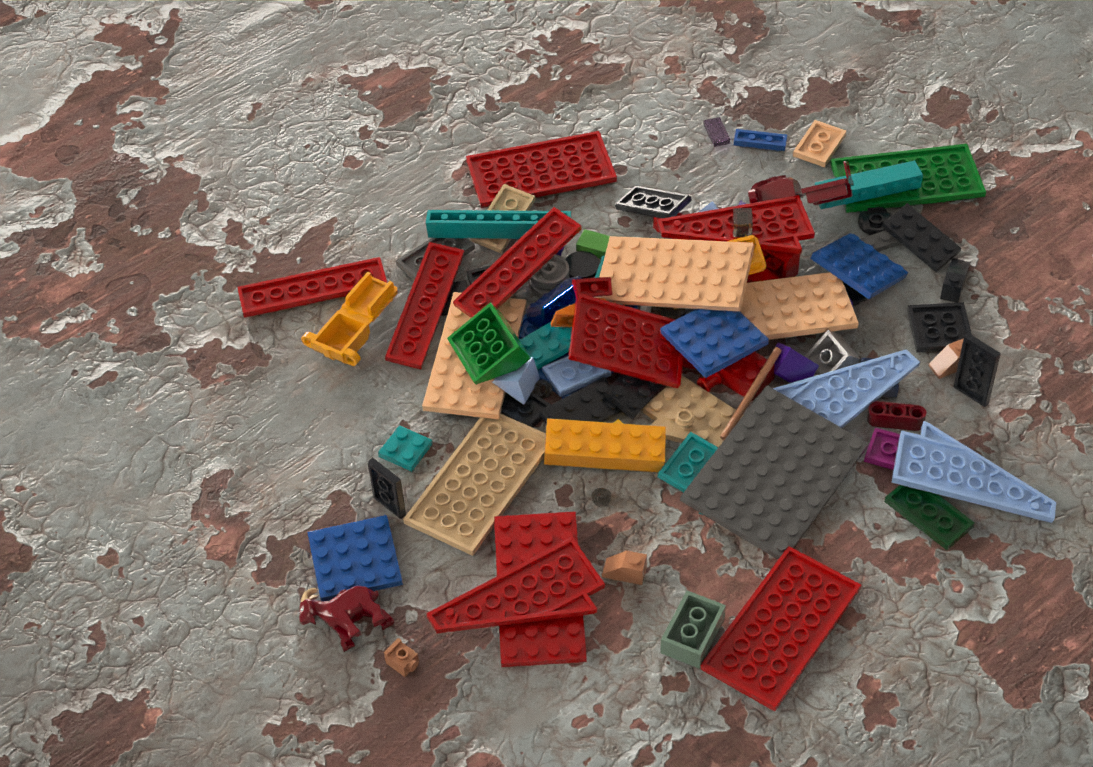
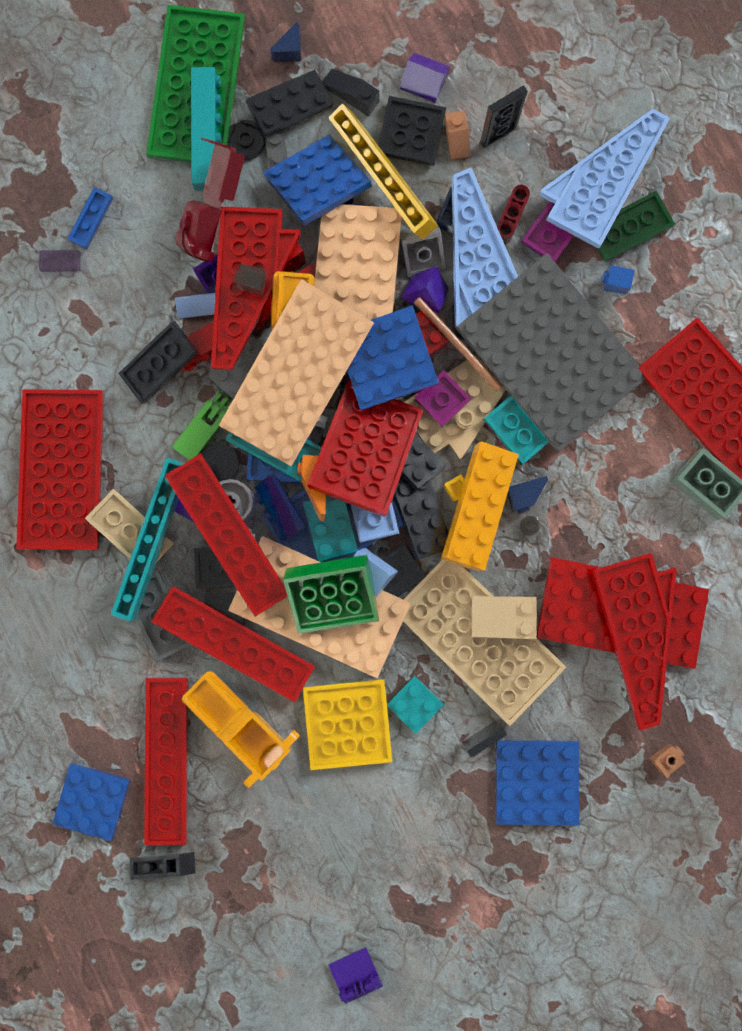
camera: 75 degrees left, 35 degrees up
dark red animal [299,586,394,652] -> none
red slope [572,277,613,297] -> none
nougat slope [602,550,647,585] -> none
light nougat plate [793,120,846,167] -> none
none -> blue plate [52,763,131,841]
none -> black slope [130,852,195,880]
none -> dark blue slope [270,22,302,62]
none -> yellow plate [303,679,392,770]
none -> yellow brick [328,103,438,240]
none -> dark purple hinge [328,947,383,1004]
none -> slope [400,53,450,103]
none -> magenta tile [414,370,471,427]
none -> tan slope [471,596,537,639]
none -> dark blue slope [507,476,548,514]
none -> blue brick [601,265,635,295]

